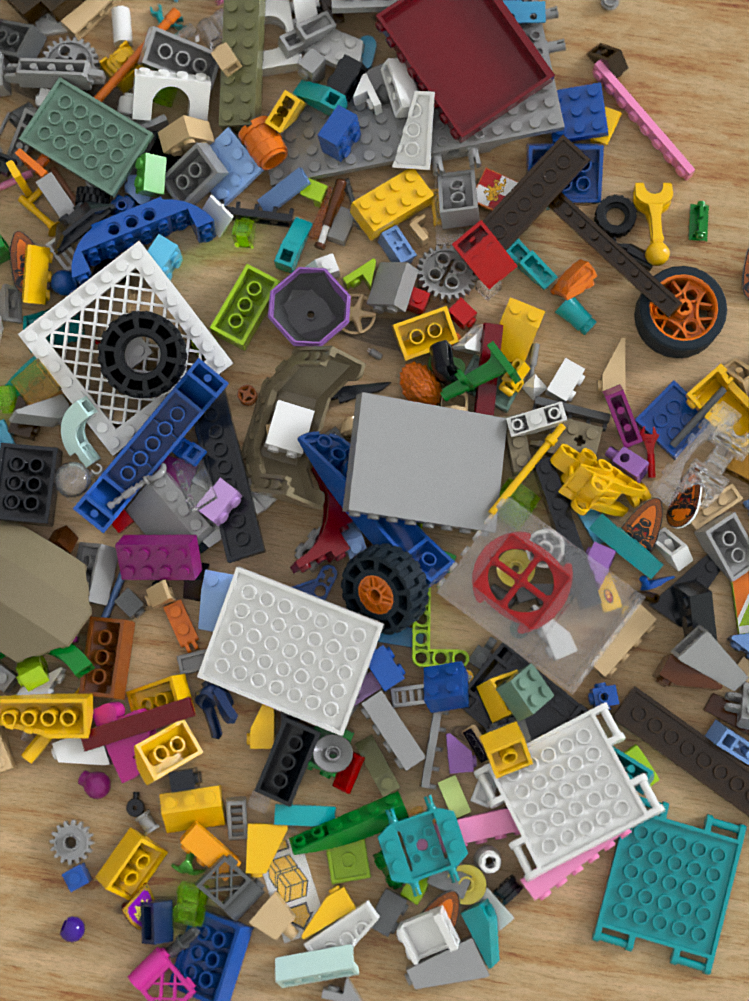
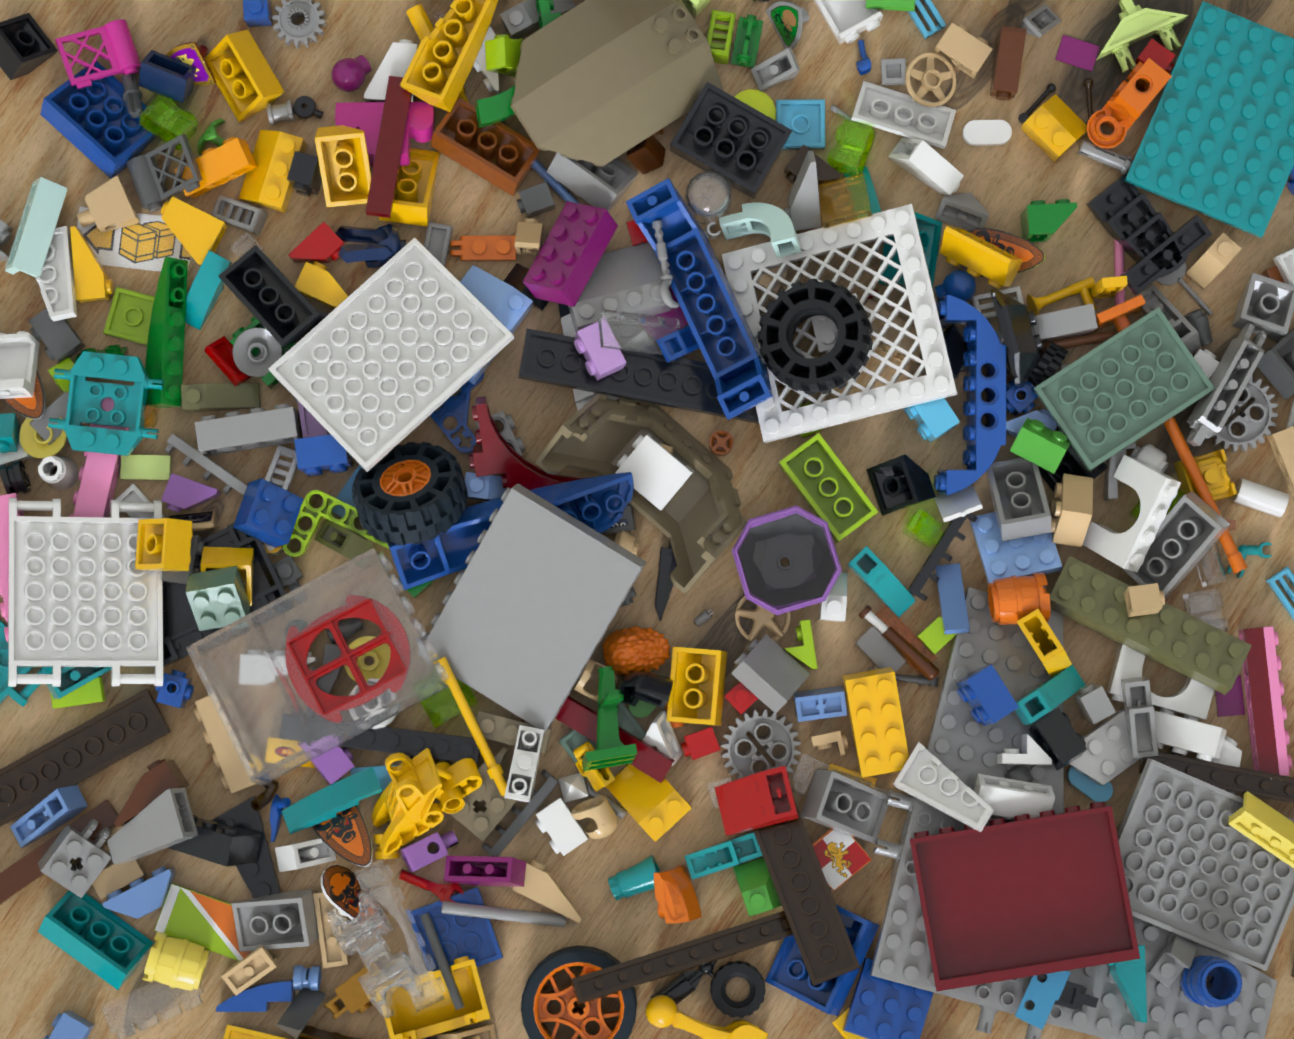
camera: 115 degrees right, 5 degrees up
none -> red slope [288,222,345,263]
none -> olive slope [314,519,373,565]
none -> light grey piece [441,901,566,927]
none -> tan helmet [571,795,618,840]
none -> bright green slope [733,857,782,917]
none -> black slope [866,454,936,516]

